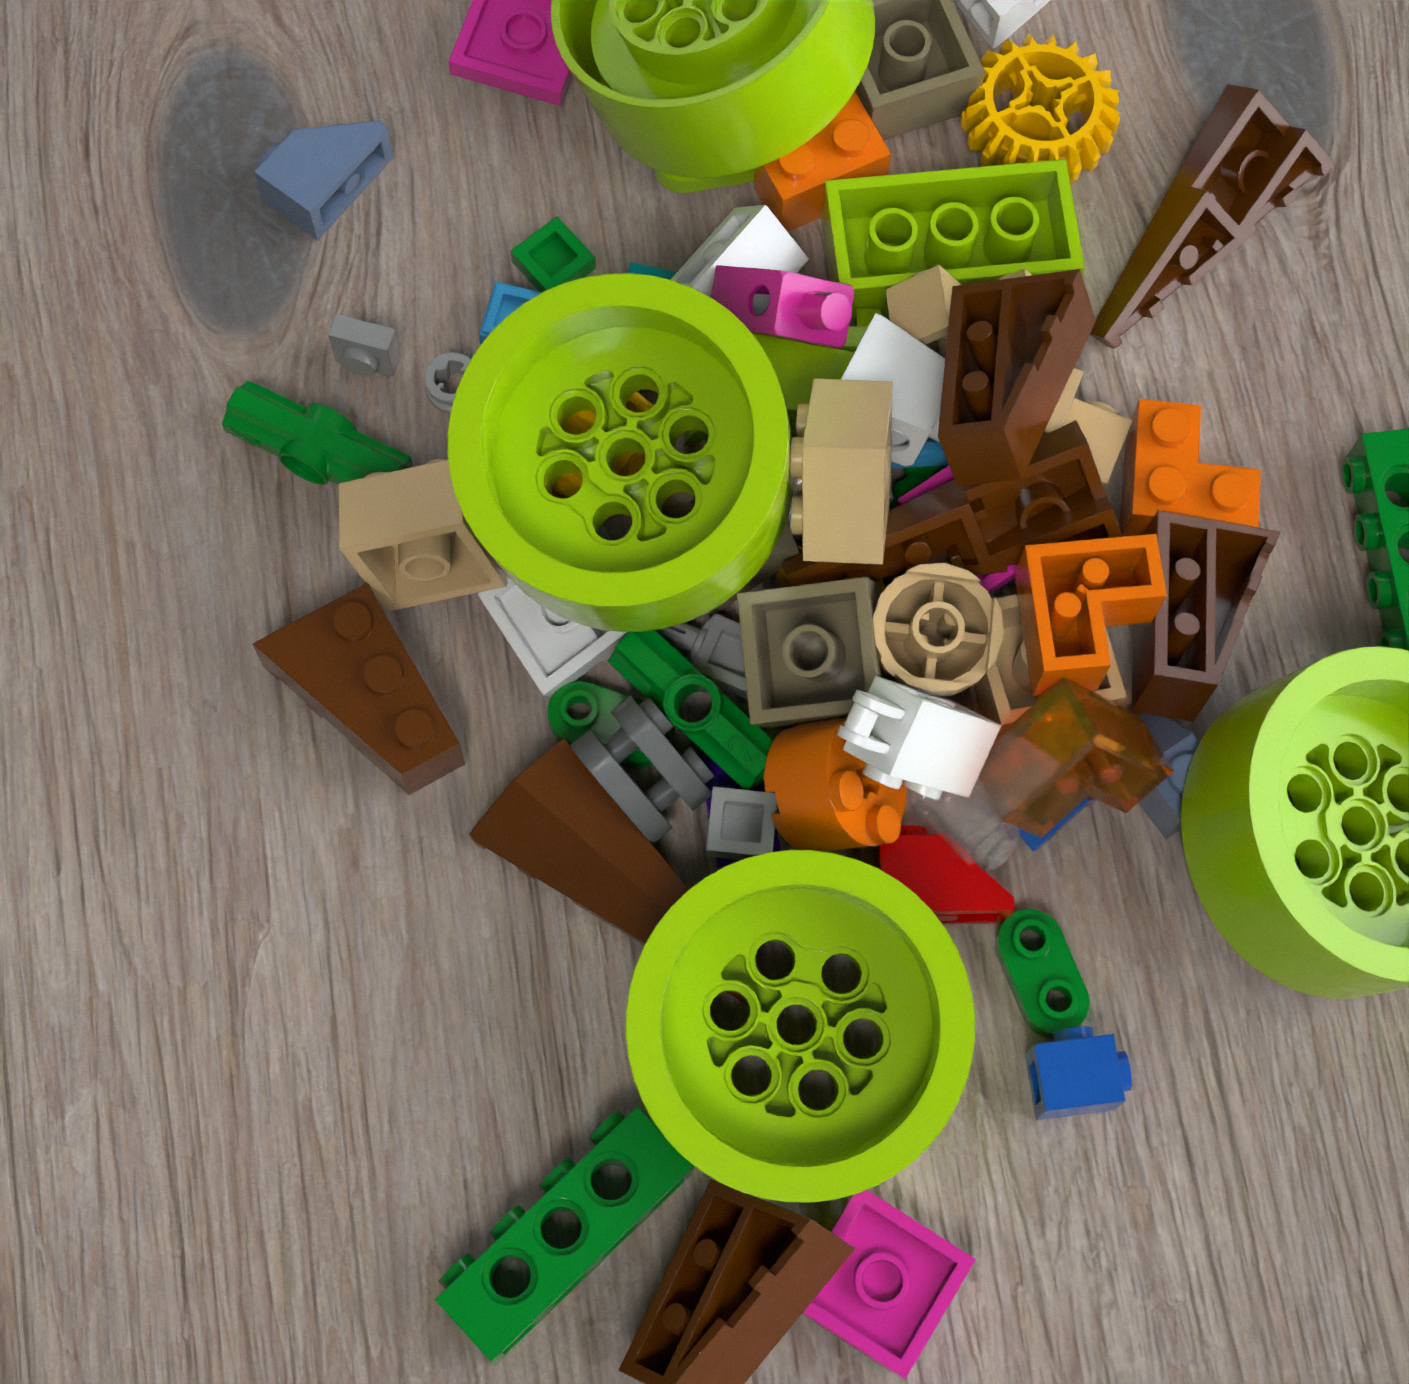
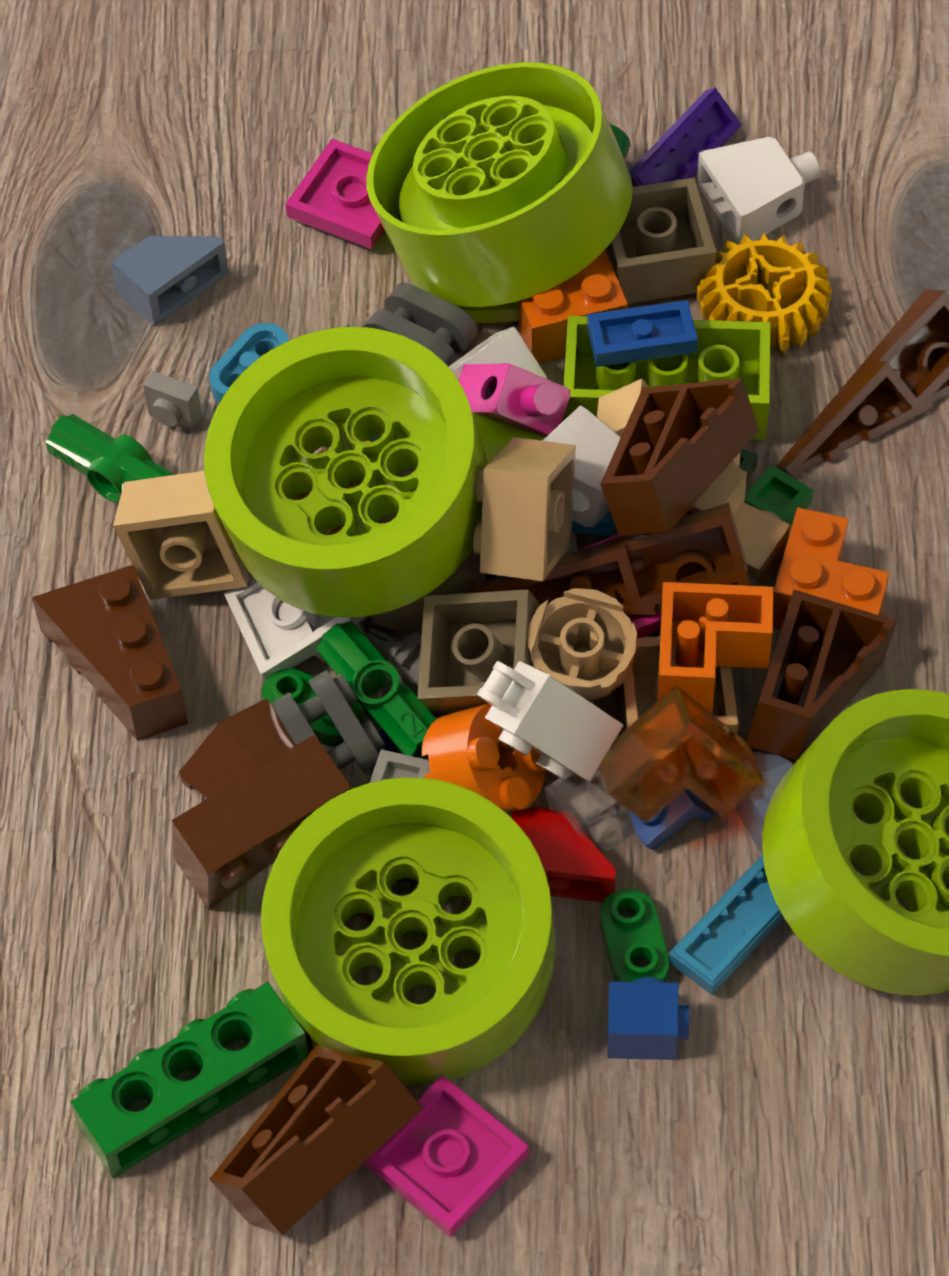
camera: 15 degrees right, 15 degrees down
none -> reddish brown wedge [171,735,351,910]
none -> dark azure plate [209,323,289,403]
none -> dark grey brick [363,283,478,367]
none -> blue plate [587,300,698,367]
none -> dark azure plate [669,854,784,995]
none -> green plate [744,465,814,526]

